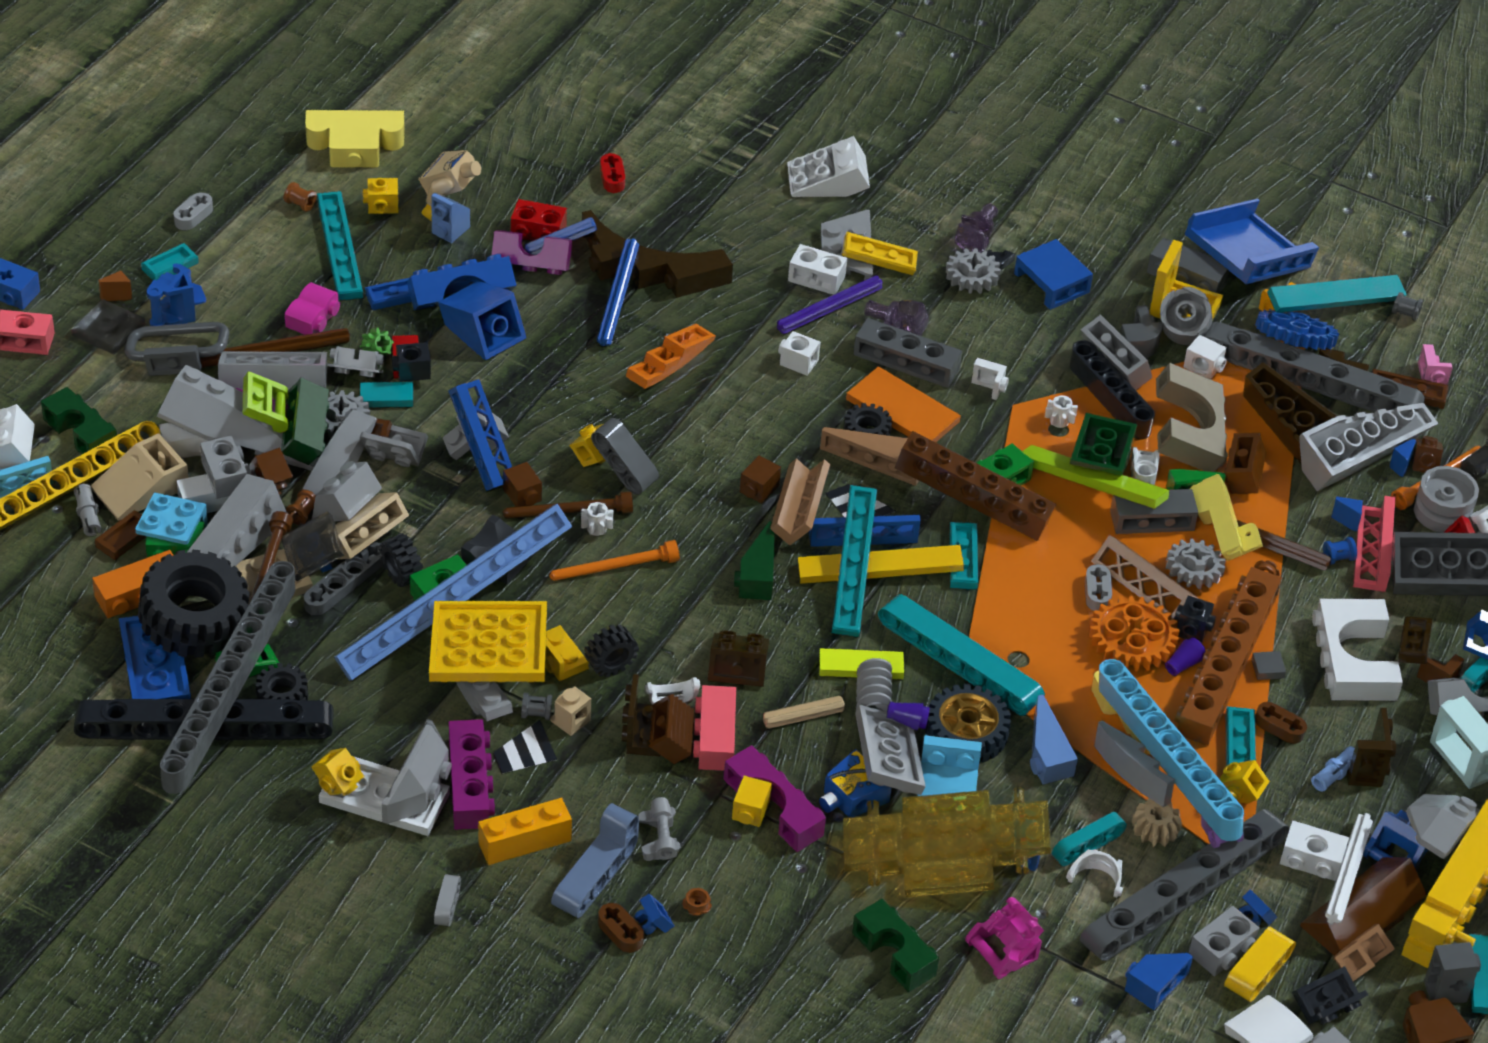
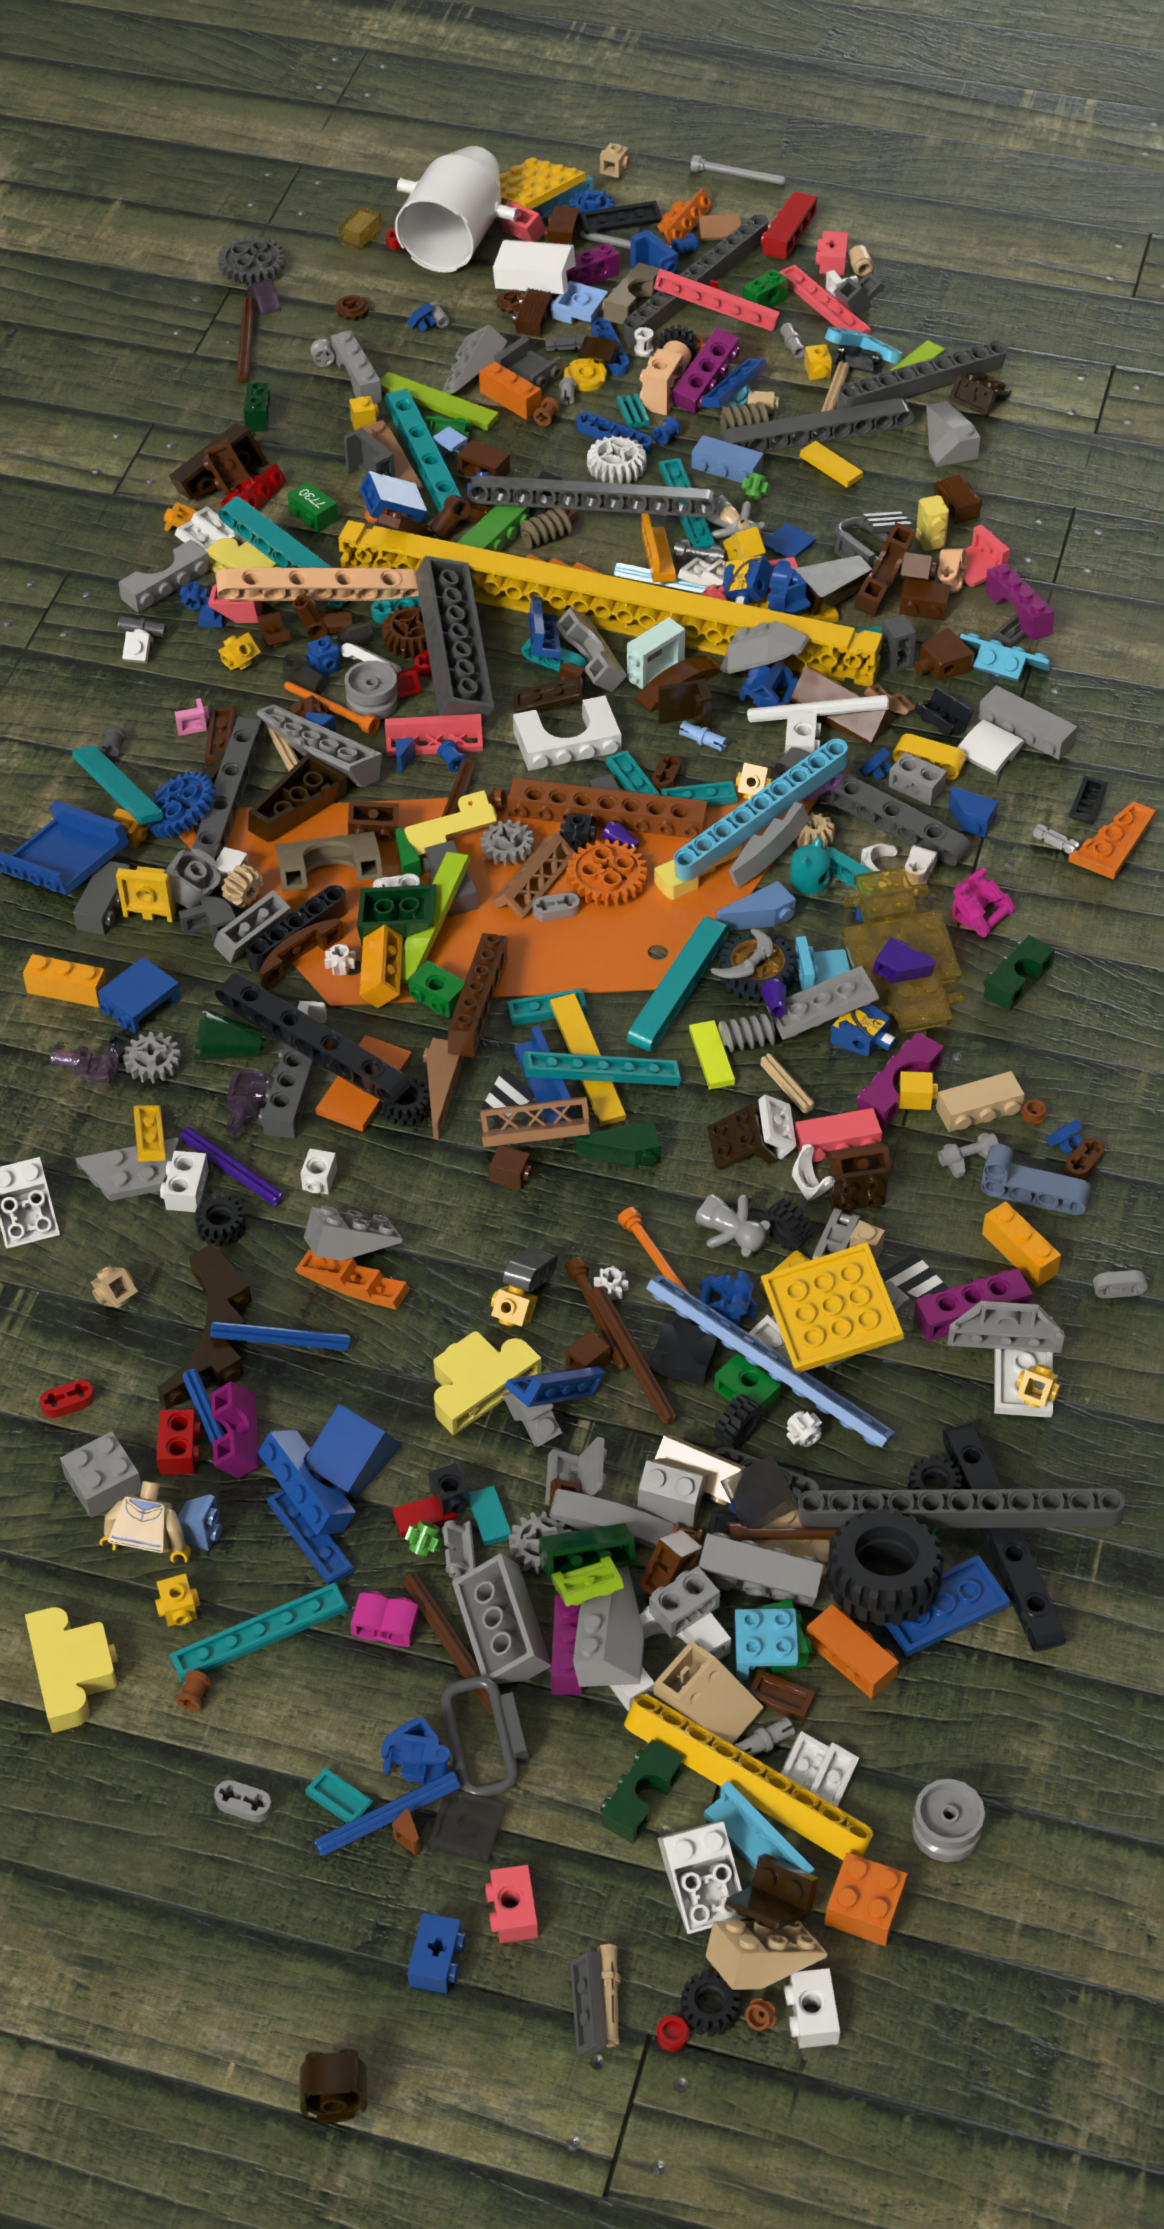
camera: 100 degrees left, 5 degrees up
none -> light orange brick [23,954,107,1008]
none -> light grey brick [60,1431,142,1518]
none -> tan brick [91,1266,138,1308]
none -> dark green cone [194,1008,267,1060]
none -> black tyre [195,1195,246,1247]
none -> black beam [215,973,411,1106]
none -> tan gear [221,864,264,908]
none -> reddish brown slope [259,918,343,990]
none -> light grey slope [304,1206,402,1261]
none -> blue axle [315,1771,461,1856]
none -> light orange brick [359,924,403,1008]
none -> light yellow brick [434,1331,542,1436]
none -> reddish brown axle [589,1286,677,1425]
none -> teal tile [605,750,660,796]
none -> reddish brown slope [635,655,722,713]
none -> blue piece [690,1271,758,1327]
none -> light grey piece [695,1194,771,1258]
none -> light grey piece [711,928,773,979]
none -> white bracket [758,1094,796,1160]
none -> white slope [780,1731,859,1807]
none -> white gear [786,1411,822,1447]
none -> teal piece [789,837,831,895]
none -> light grey plate [812,1208,861,1260]
none -> dark purple slope [872,937,936,984]
none -> white piece [903,845,938,892]
none -> tan brick [936,1071,1025,1132]

